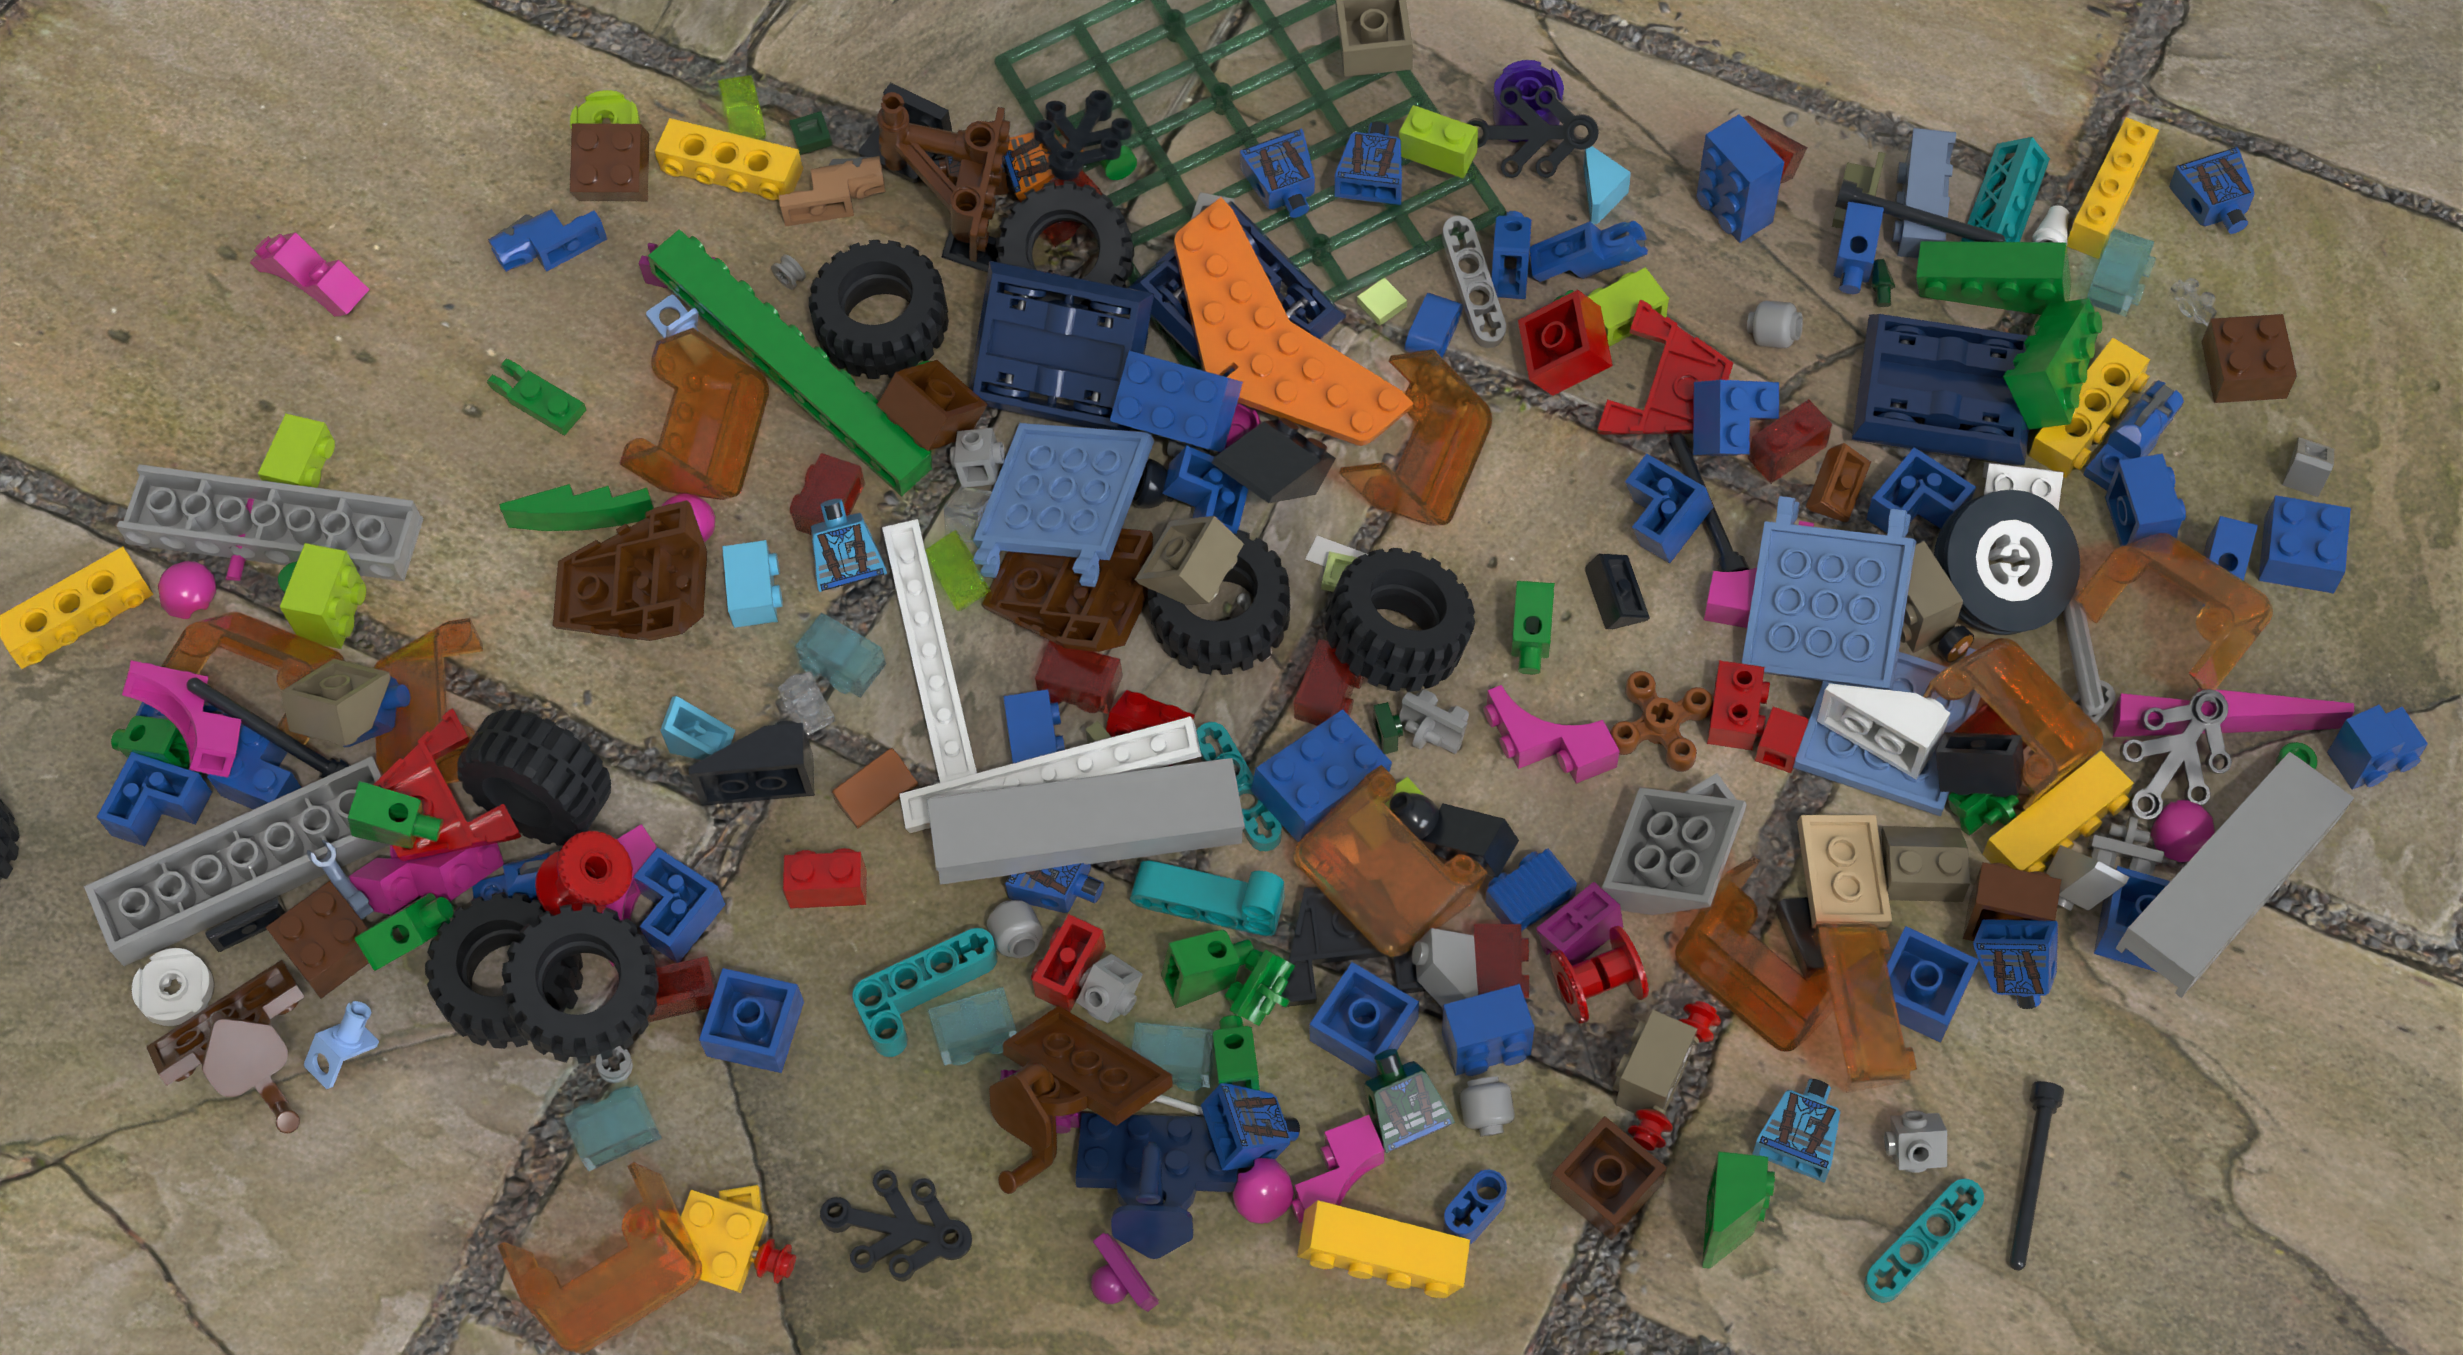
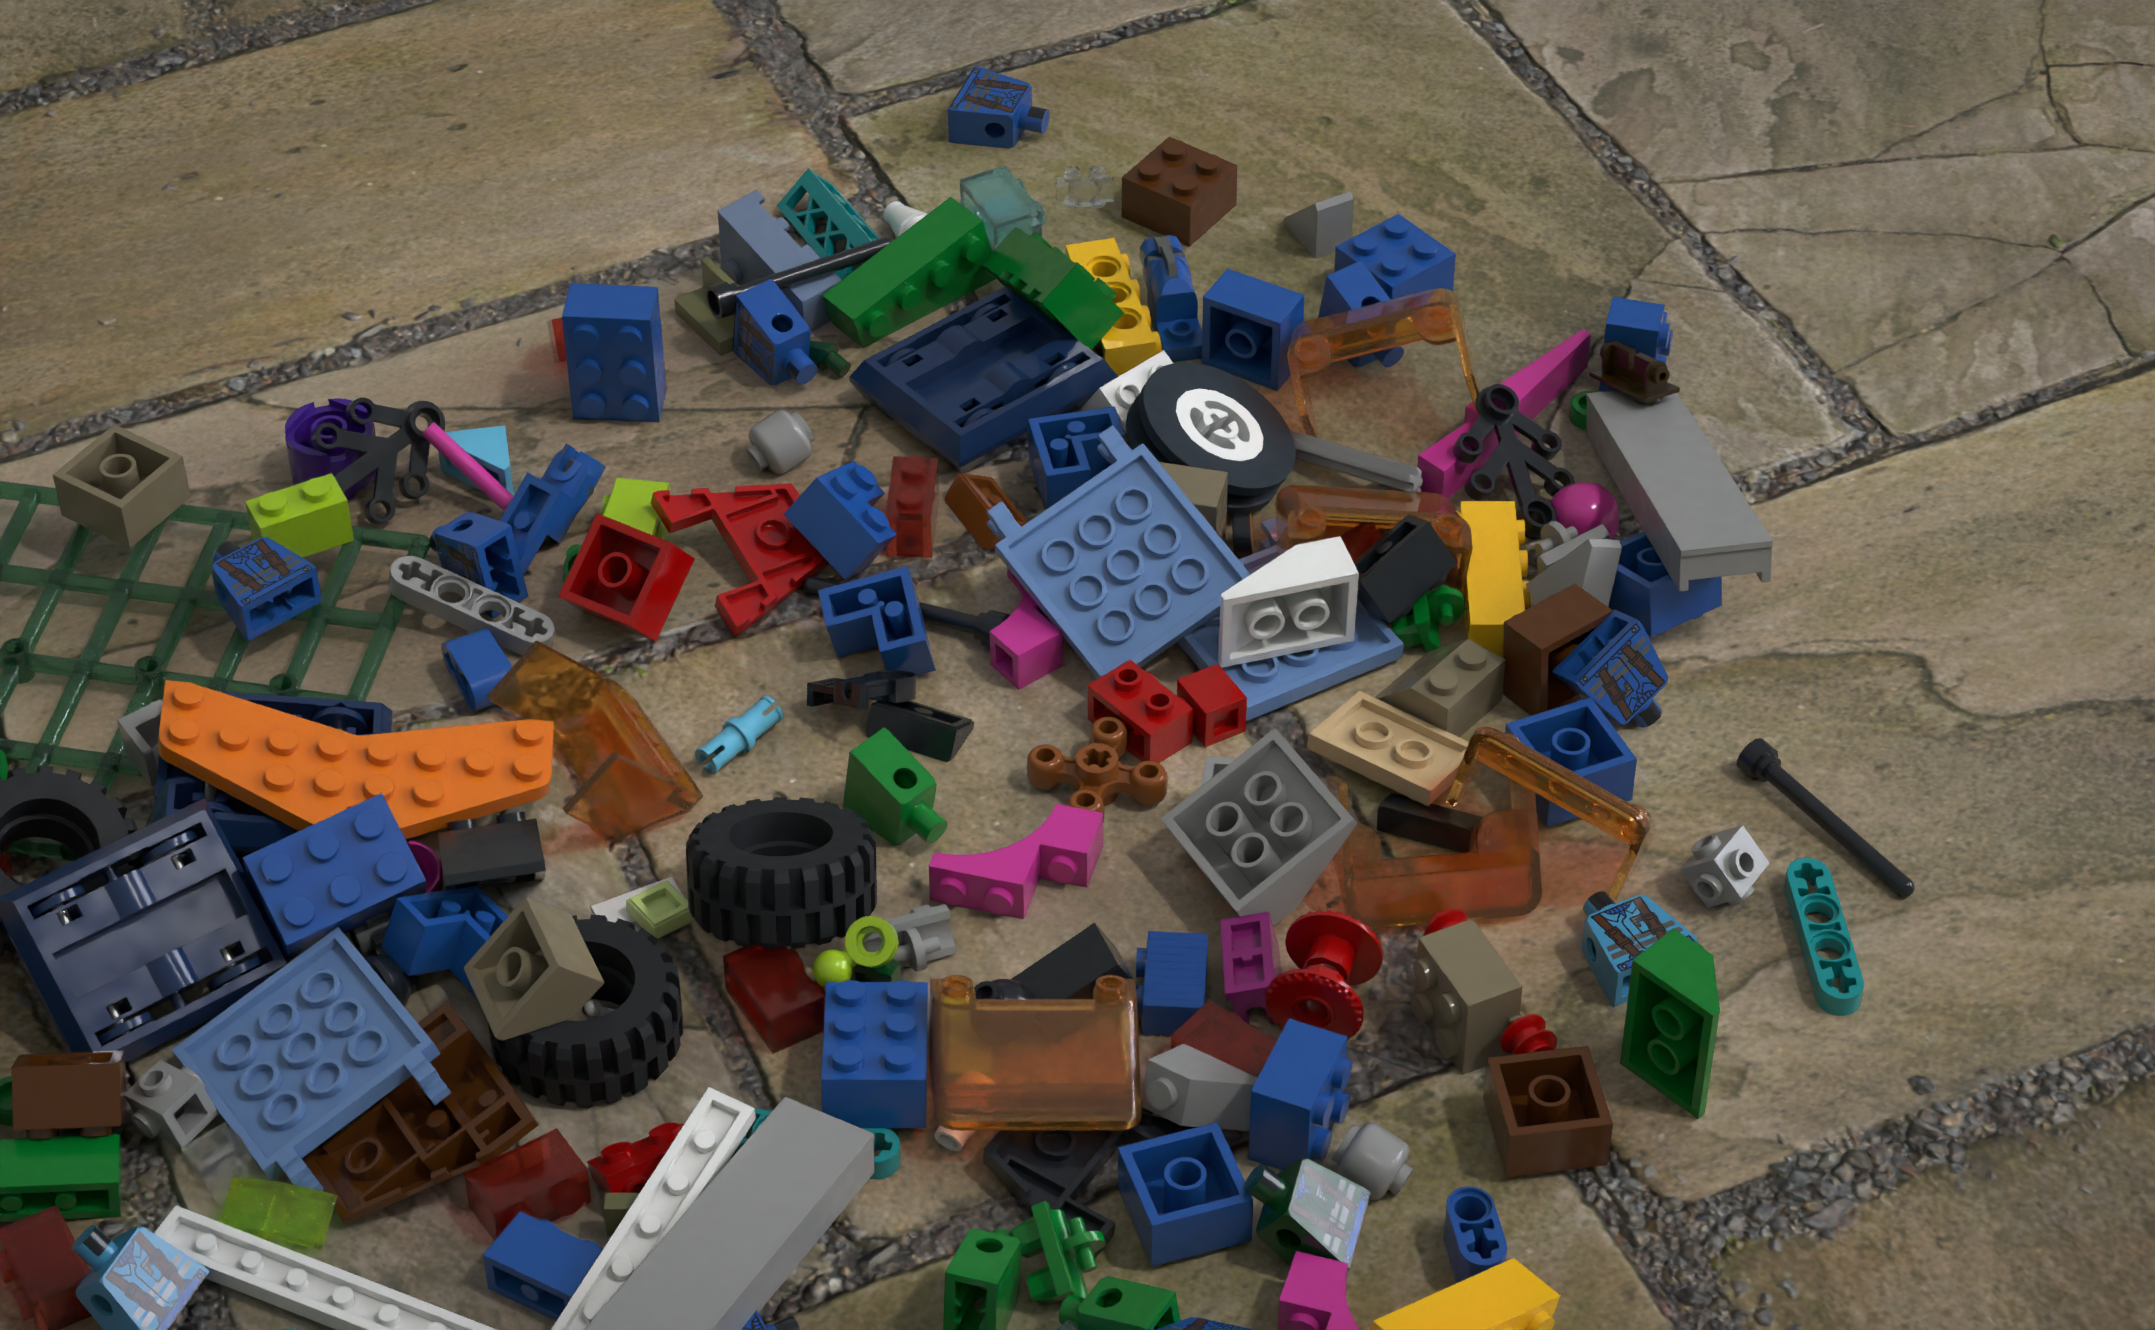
camera: 55 degrees left, 20 degrees down
teal beam [1130,861,1285,936] -> none
torso [1240,128,1315,218] -> none
yellowish green tile [1357,277,1407,326] -> none
yellow brick [2067,117,2159,259] -> none
none -> dark pink bar [422,422,513,512]
none -> medium azure pin [695,695,784,774]
none -> black piece [807,670,916,709]
none -> lime plate [812,916,899,989]
none -> dark brown hinge [1589,341,1680,404]

